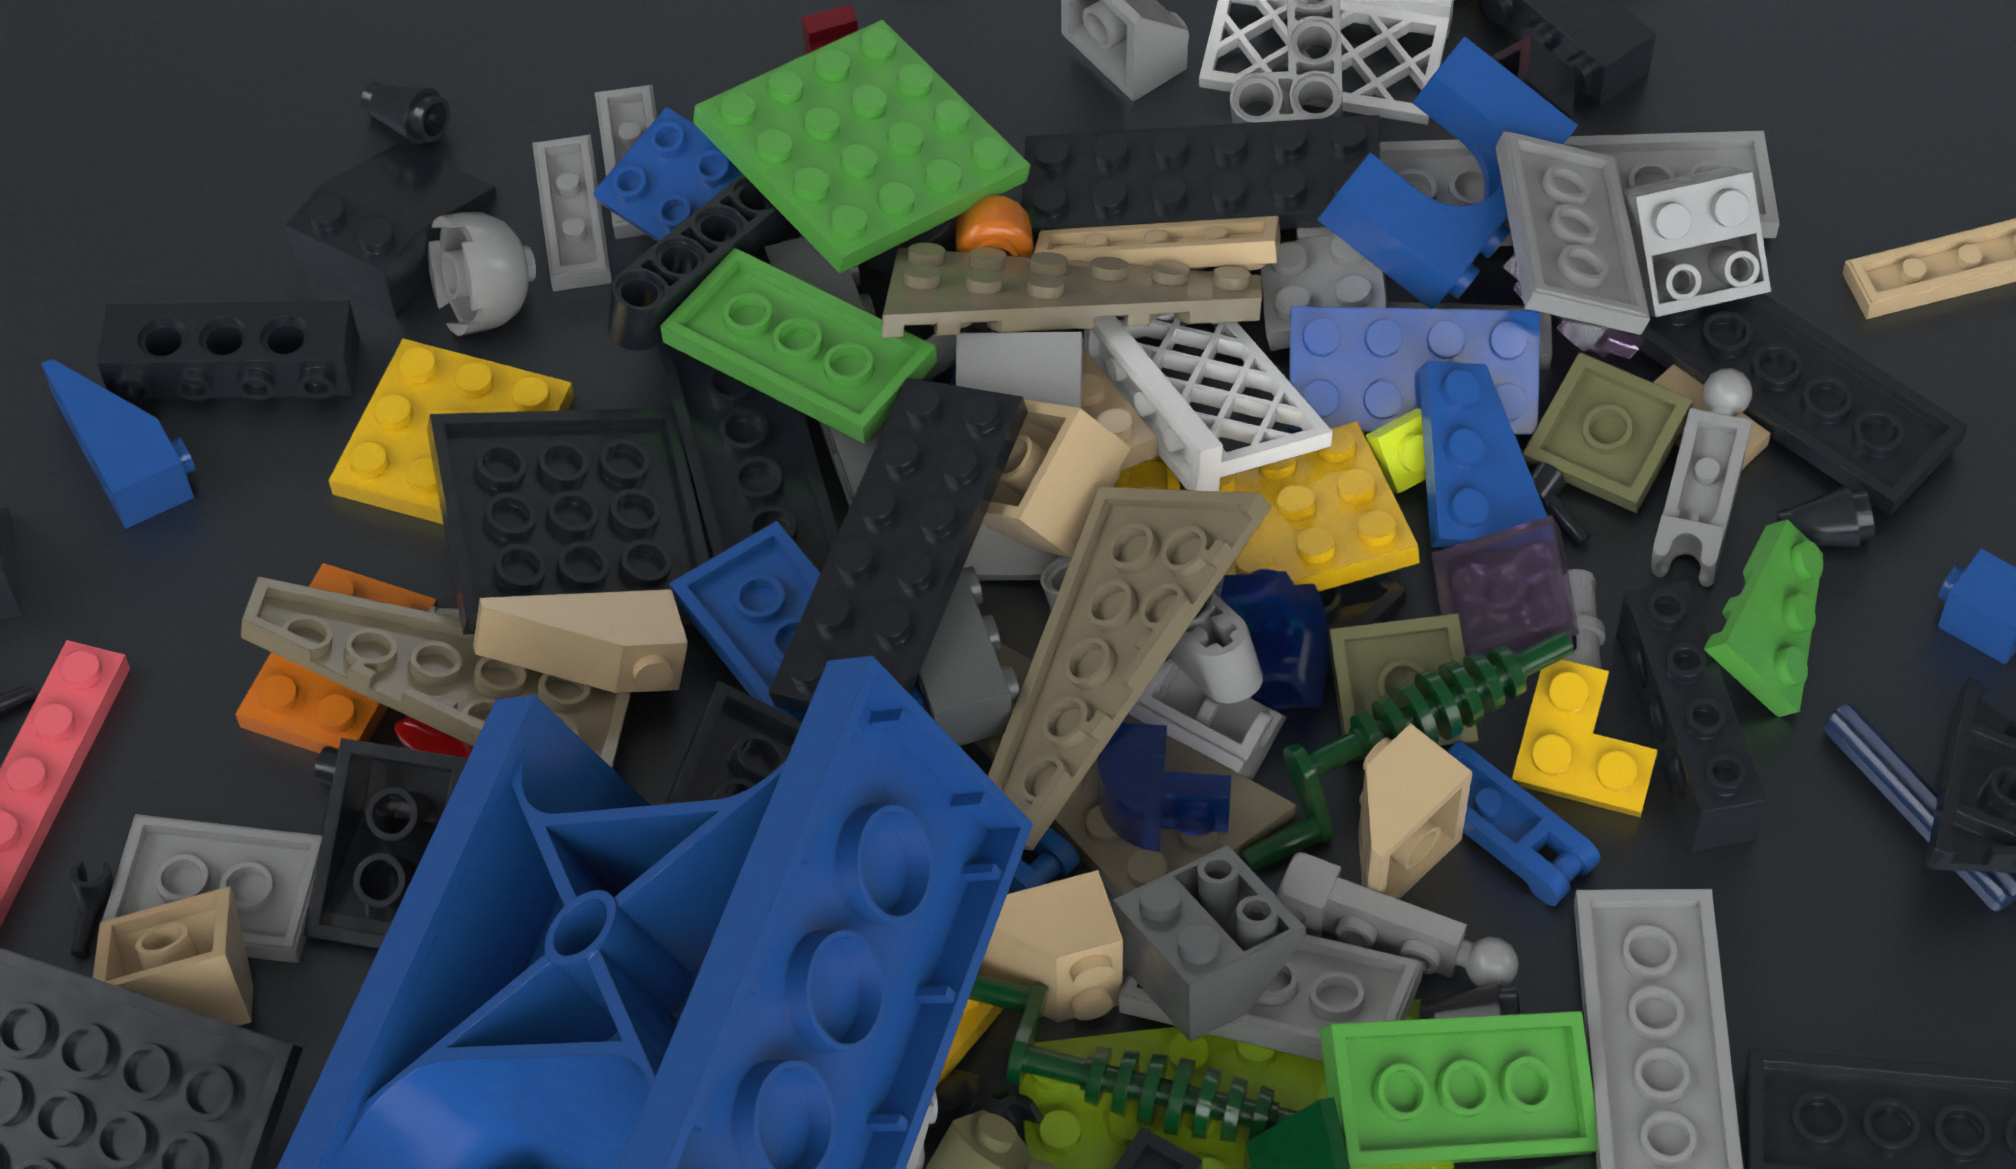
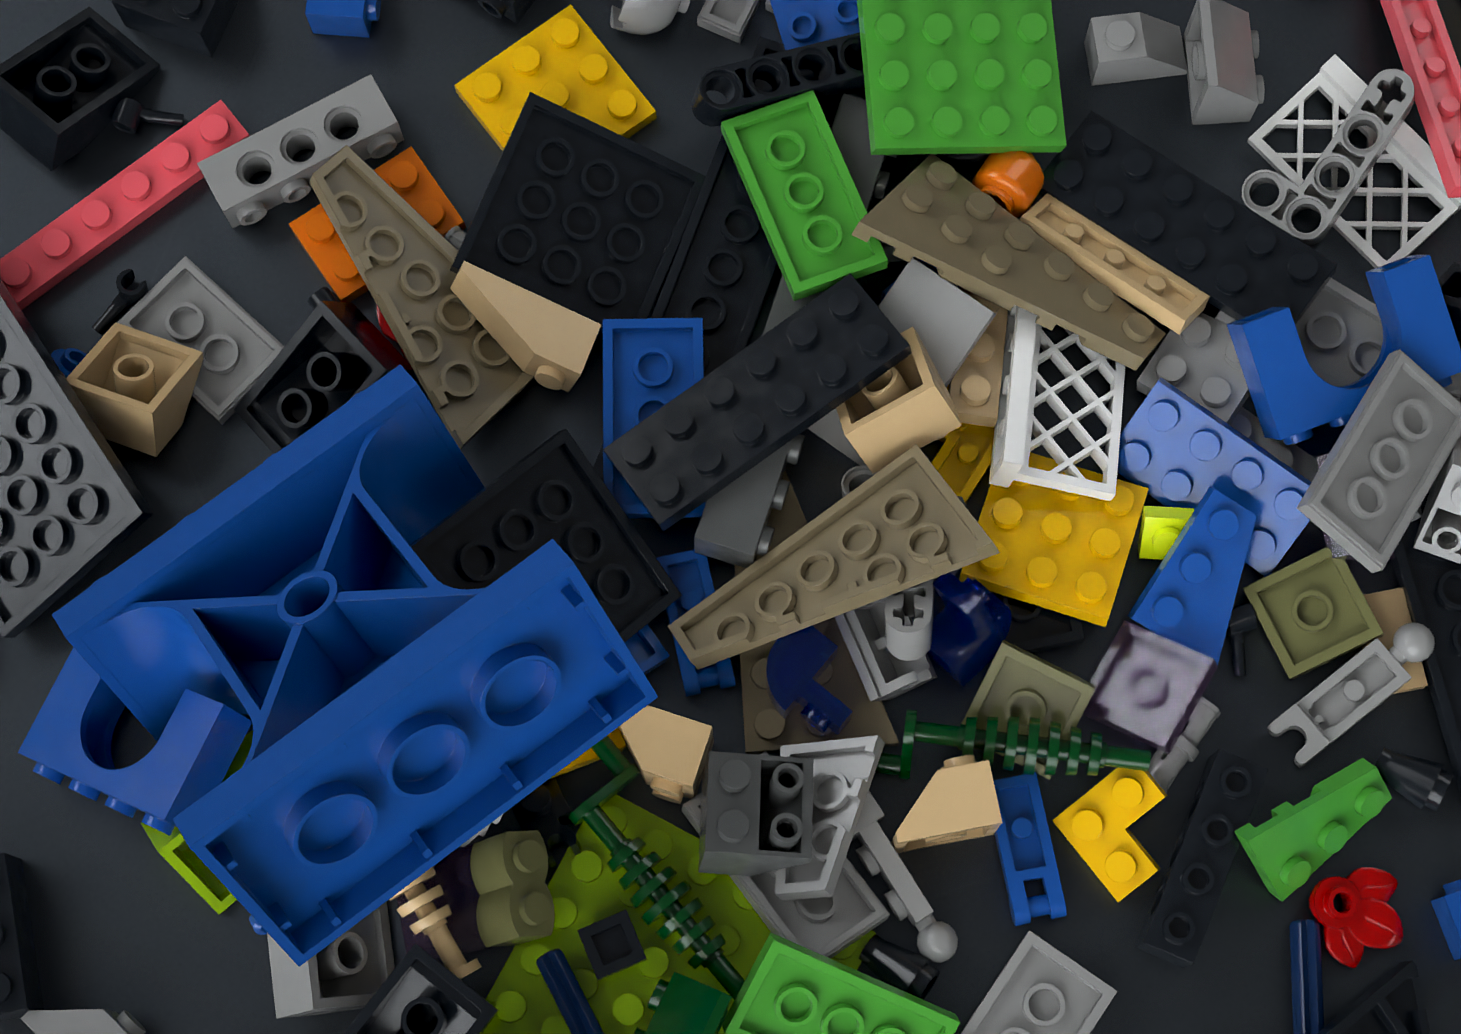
camera: 35 degrees right, 20 degrees up
none -> light grey brick [197,74,404,229]
none -> light grey wing [775,735,885,901]
none -> light grey slope [1084,12,1188,86]
none -> red plate [1309,867,1403,968]

